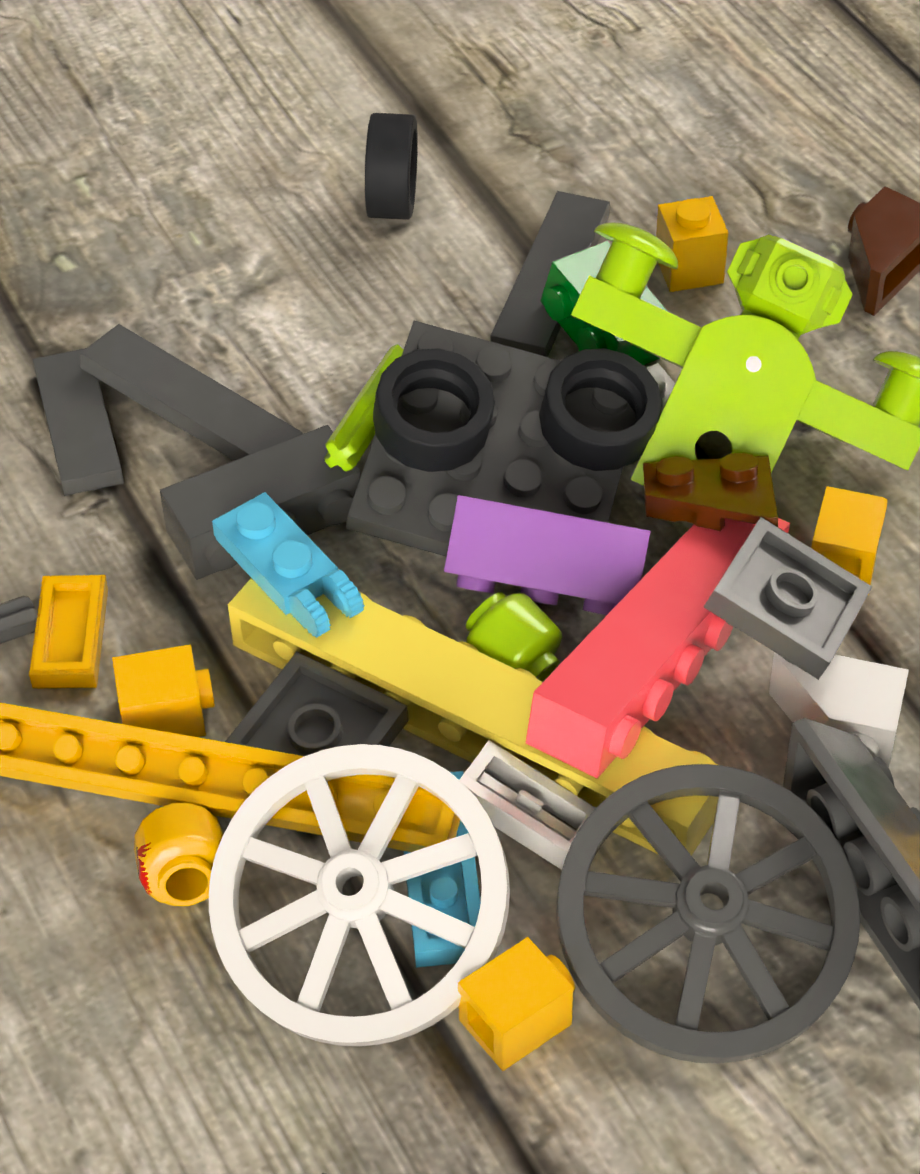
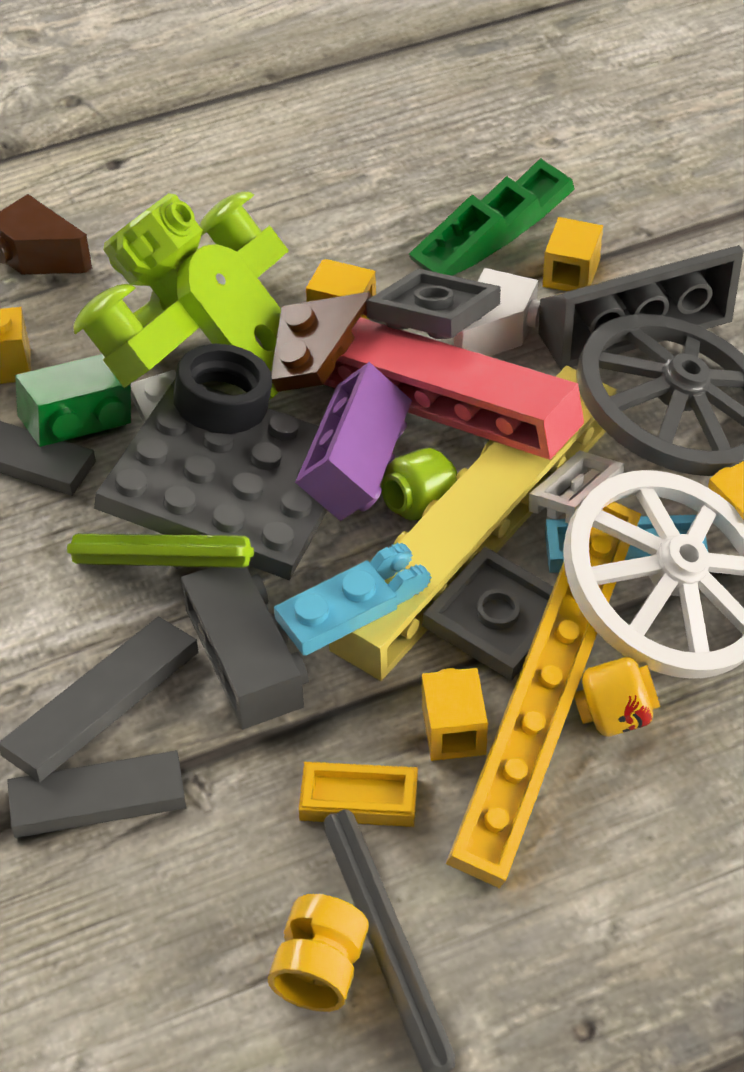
camera: 85 degrees left, 0 degrees up
black tyre [373,348,495,472] -> none

